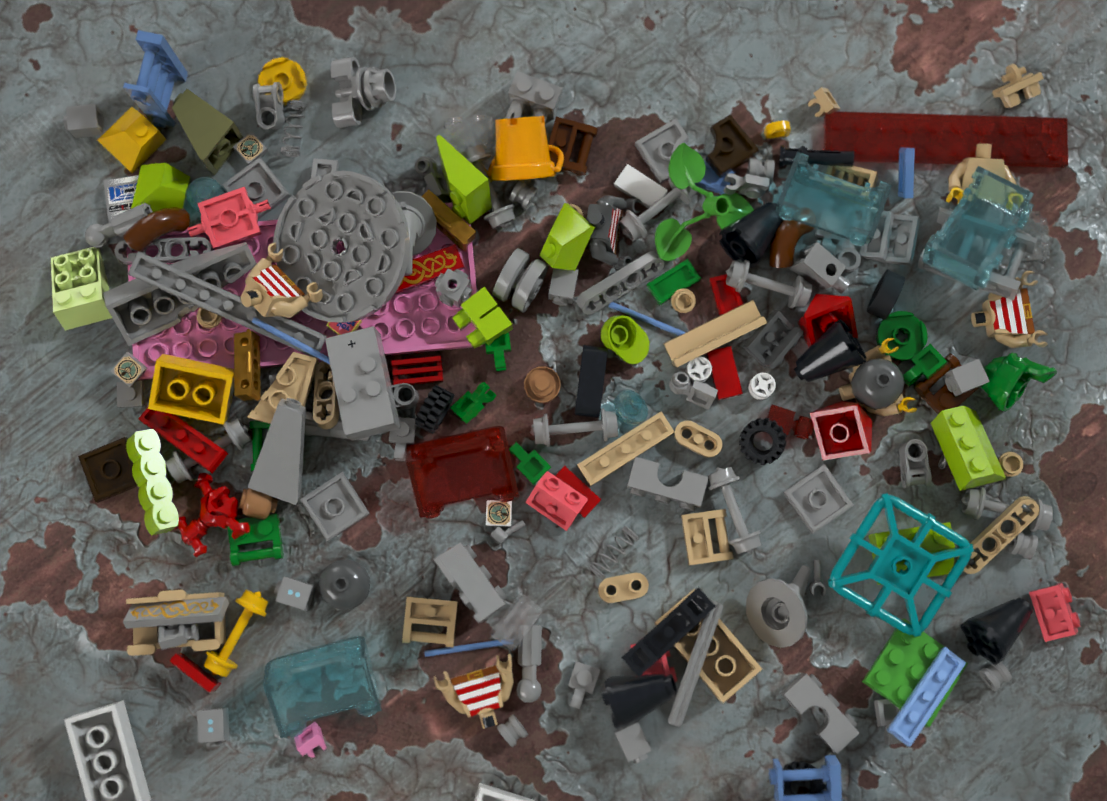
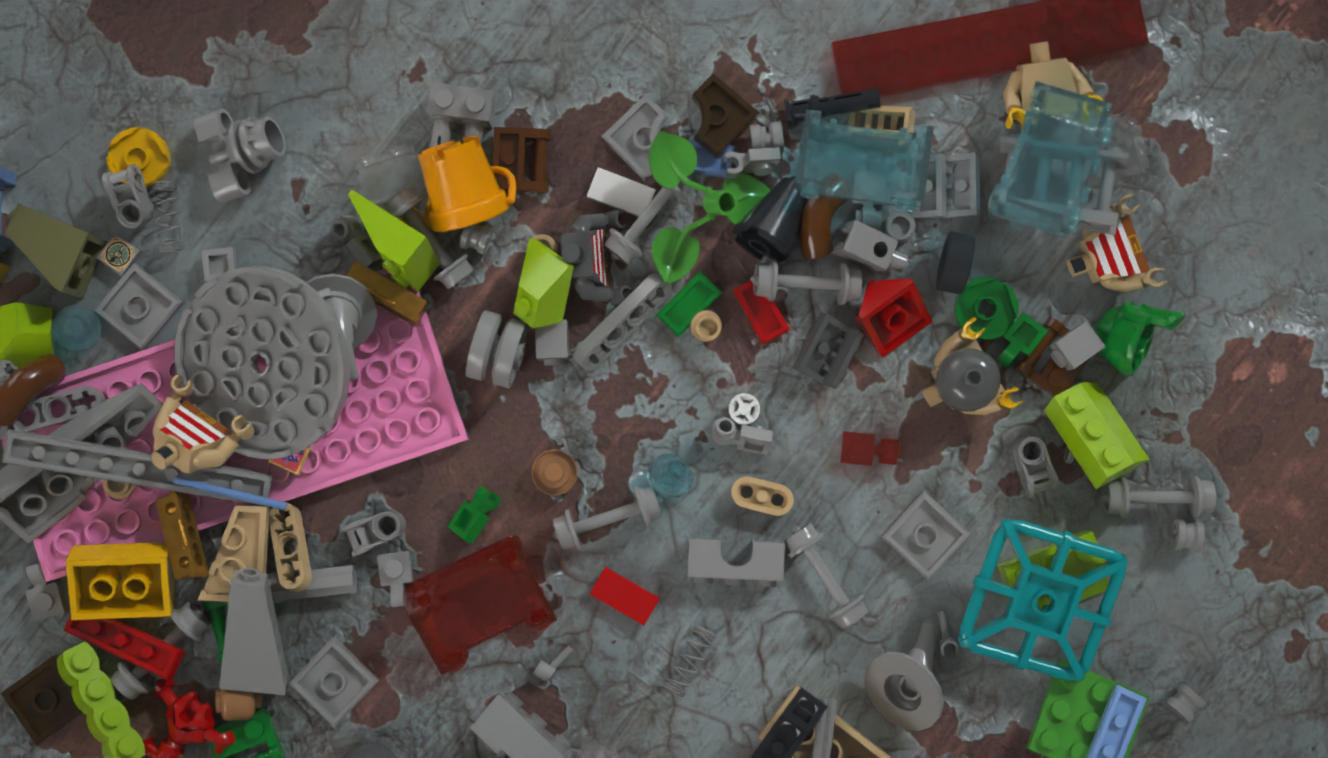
camera: 10 degrees left, 5 degrees up
tile [110,352,148,387] -> none
coral plate [187,187,271,250] -> none
light grey brick [325,326,401,441] -> none
red tile [391,356,444,385] -> none
red tile [395,244,465,294] -> none
black tyre [415,385,455,434] -> none
light grey brick [435,269,472,308] -> none
lime hips [453,287,513,349] -> none
green plate [485,332,511,372] -> none
tile [486,500,512,527] -> none
green plate [509,442,551,485] -> none
coral bracket [526,471,588,531] -> none
black beam [575,345,608,418] -> none
tan plate [577,412,675,487] -> none
tan plate [598,573,649,603] -> none
lime cap [600,315,649,364] -> none
medium blue axle [608,302,686,336] -> none
tan fence [663,300,767,367] -> none
tan plate [681,509,734,566] -> none
red tile [706,346,743,400] -> none
black tyre [739,418,786,465] -> none
white wheel [748,372,776,400] -> none
yellow tile [764,120,791,139] -> none
black cone [794,319,867,382] -> none
tan tile [808,87,841,118] -> none
red slope [810,401,872,460] -> none
medium blue tile [898,147,915,198] -> none
tan beam [957,496,1039,574] -> none
black cone [960,598,1033,665] -> none
tan plate [998,452,1023,477] -> none
coral bracket [1029,583,1081,642] -> none

